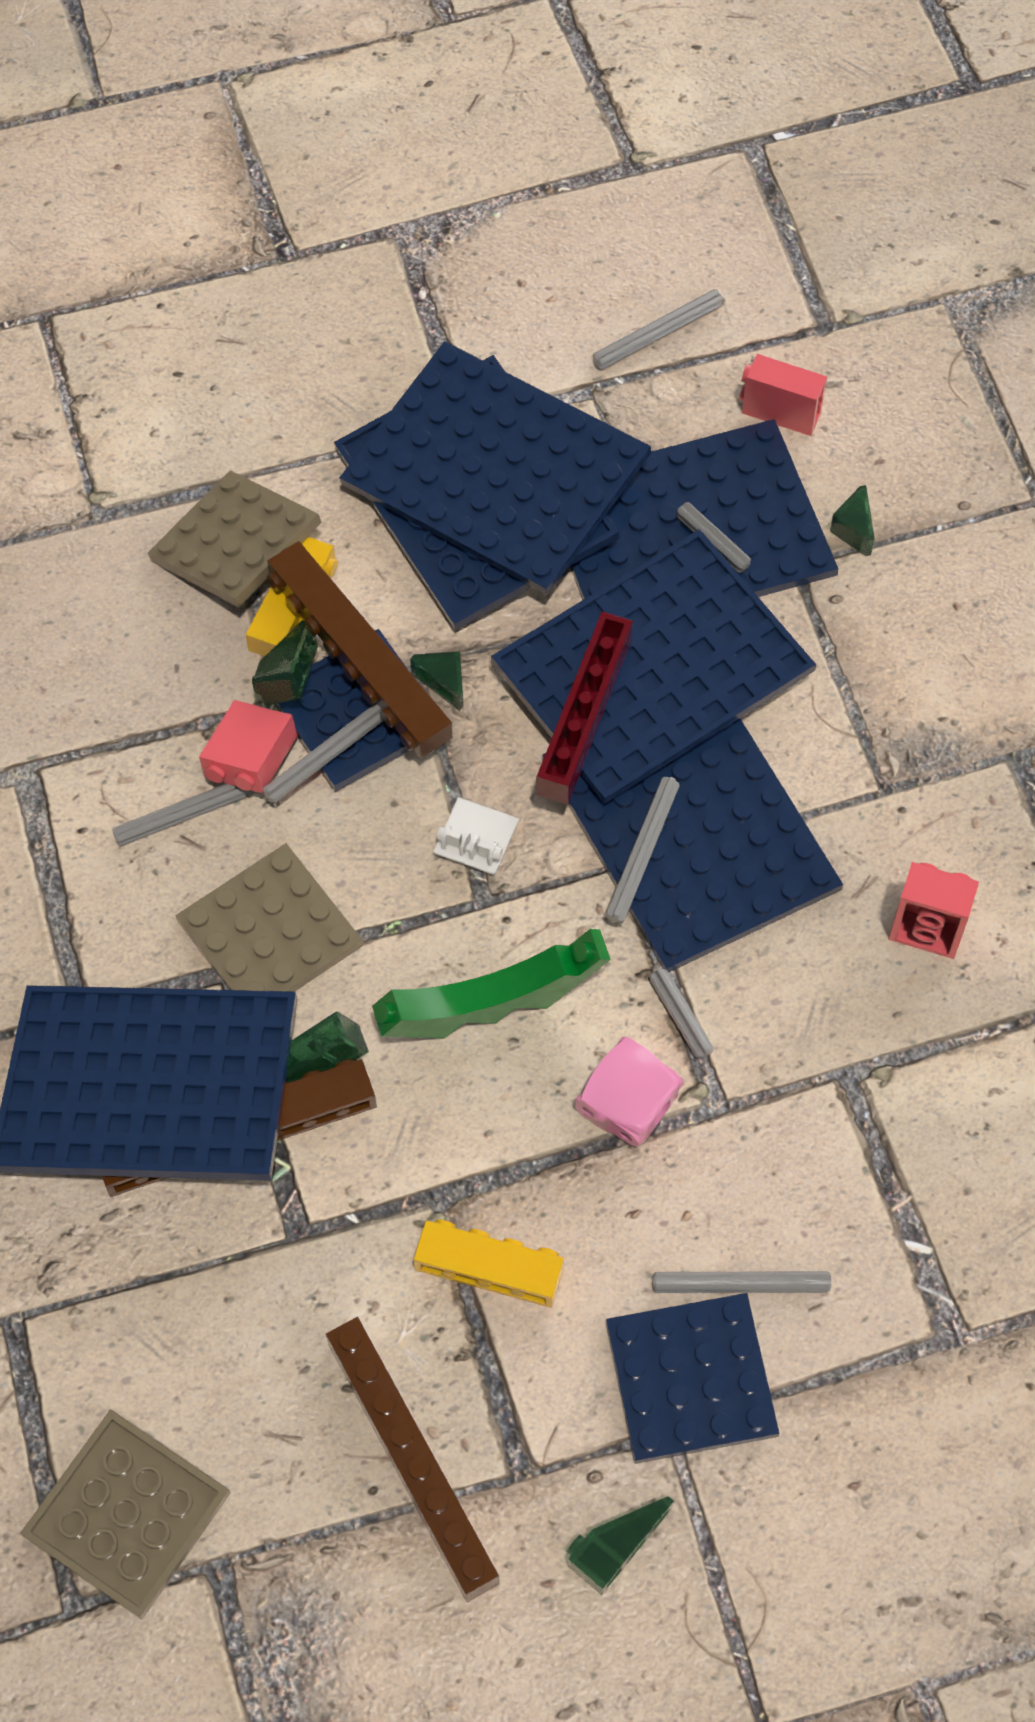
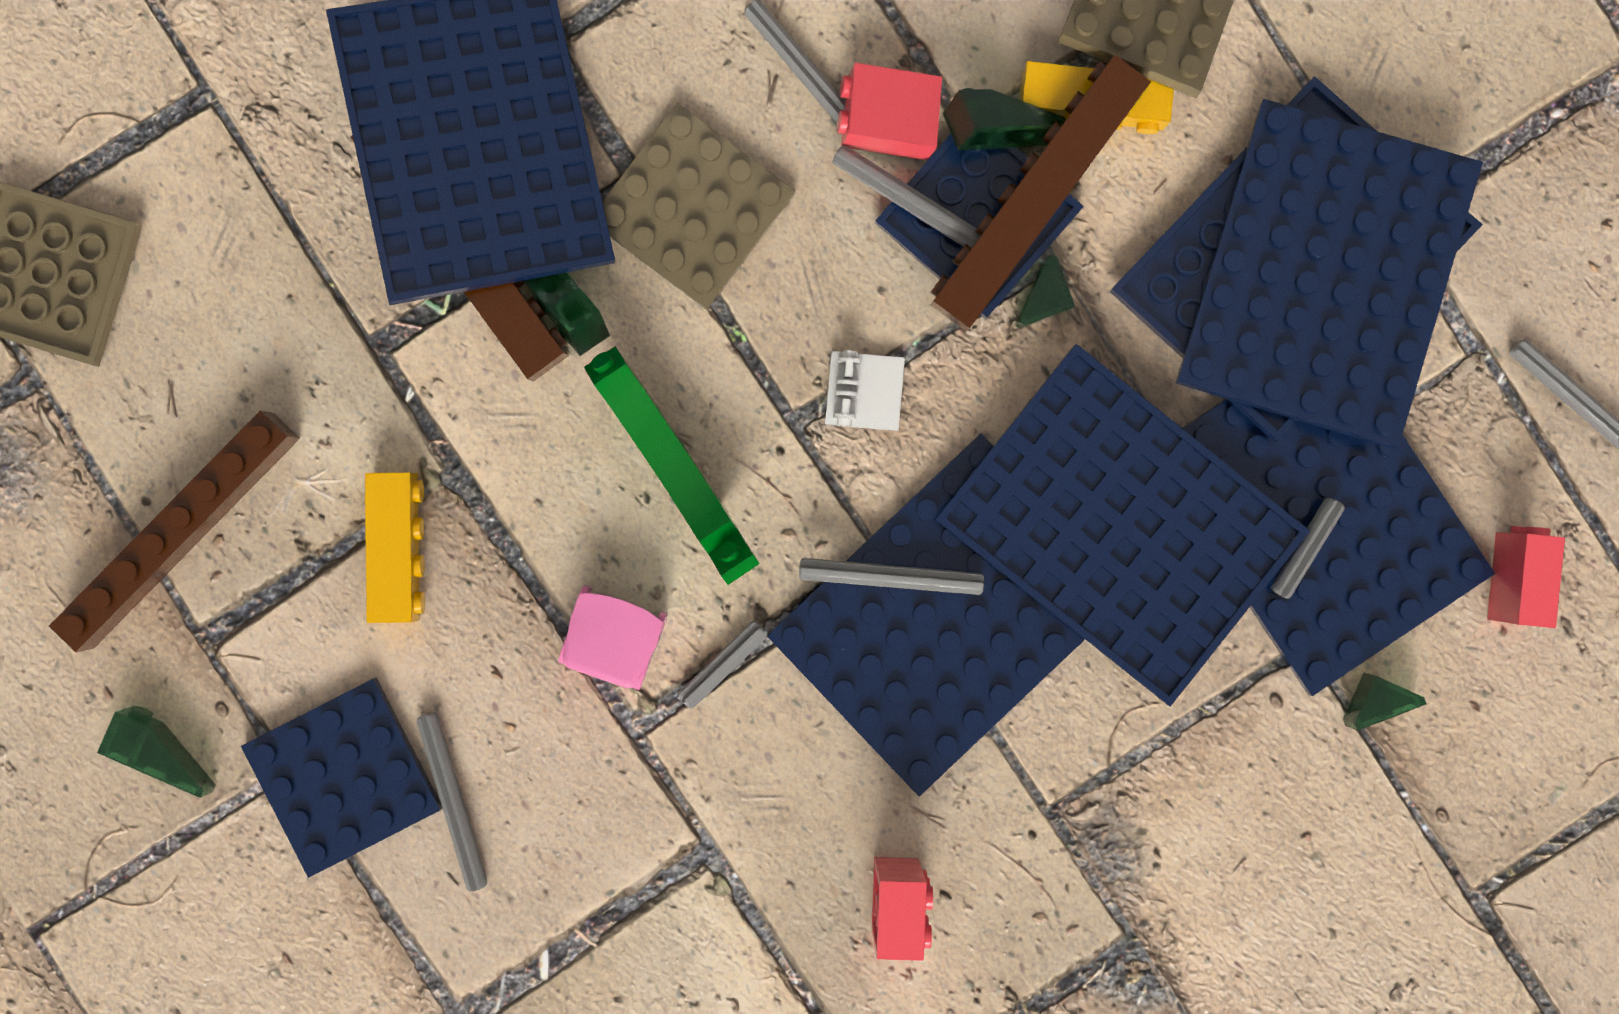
camera: 75 degrees right, 25 degrees up
dark red brick [536,611,633,805] -> none

